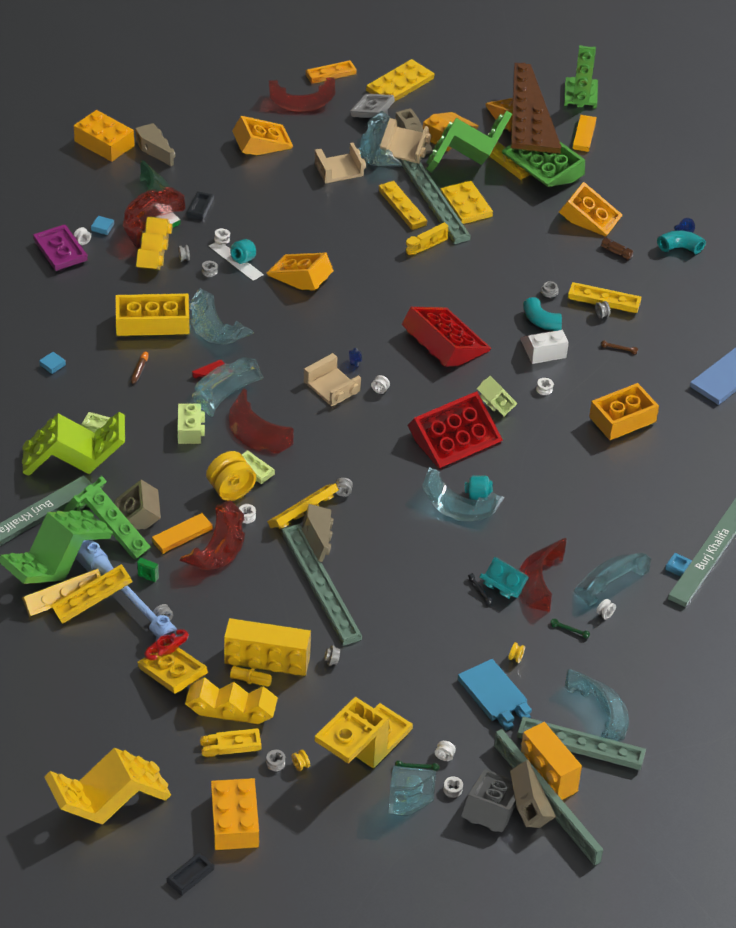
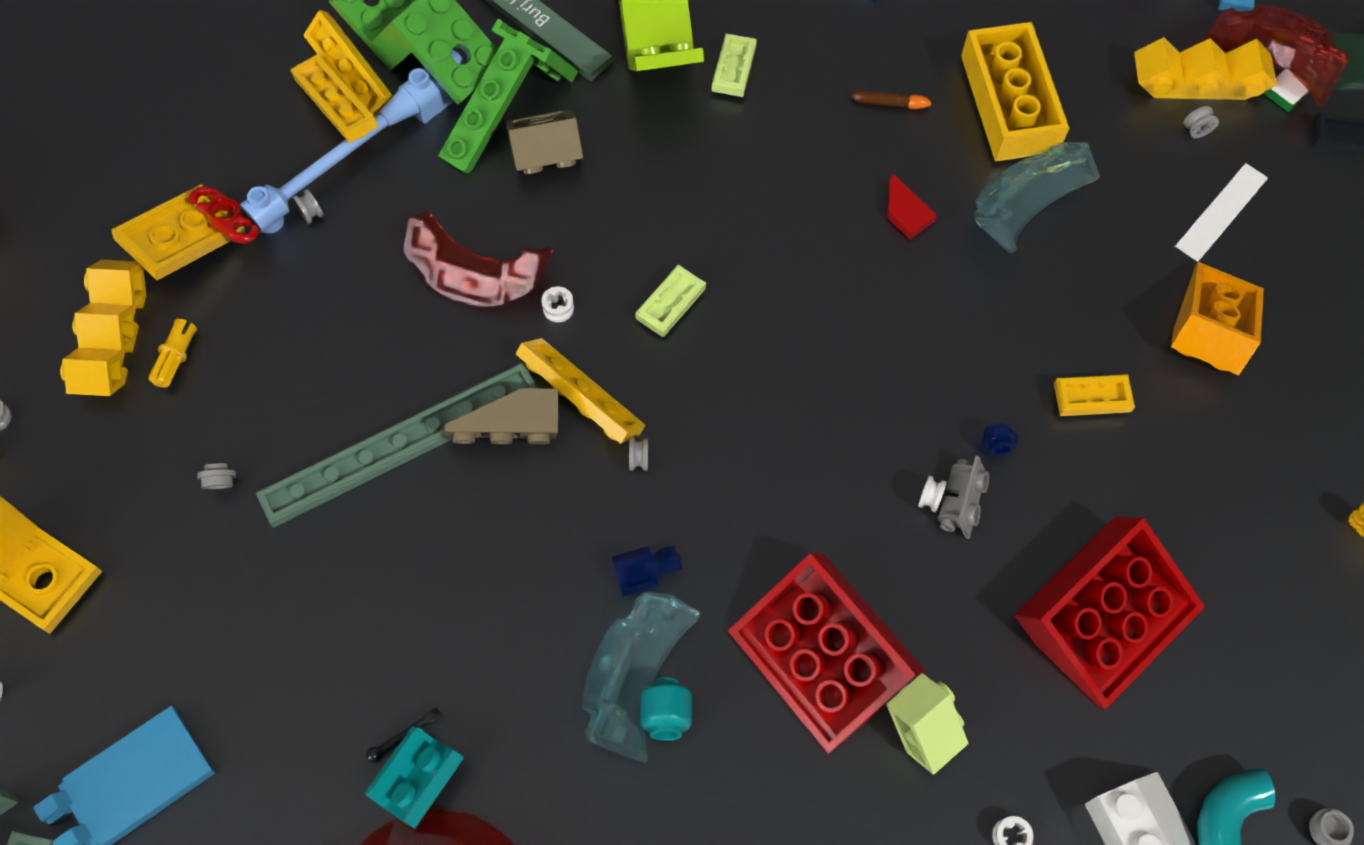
camera: 85 degrees right, 20 degrees up
green tile [137,557,159,582] -> none
light orange tile [152,513,213,554] -> none
yellowish green brick [178,404,205,444] -> none
clear light blue windscreen [192,357,263,417] -> none
yellow hinge [200,728,262,757] -> none
light grey bush [202,261,218,277] -> none
yellow wheel [206,451,256,501] -> none
white bush [214,228,230,245] -> none
yellow brick [224,618,311,676] -> none
clear red windscreen [229,388,294,453] -> none
teal head [230,239,256,264] -> none
tan panel [304,353,361,406] -> none
yellow bush [509,642,525,663] -> none
none -> clear blue plate [611,546,683,597]
none -> light grey hinge [938,456,989,539]
none -> yellow plate [1054,374,1135,416]

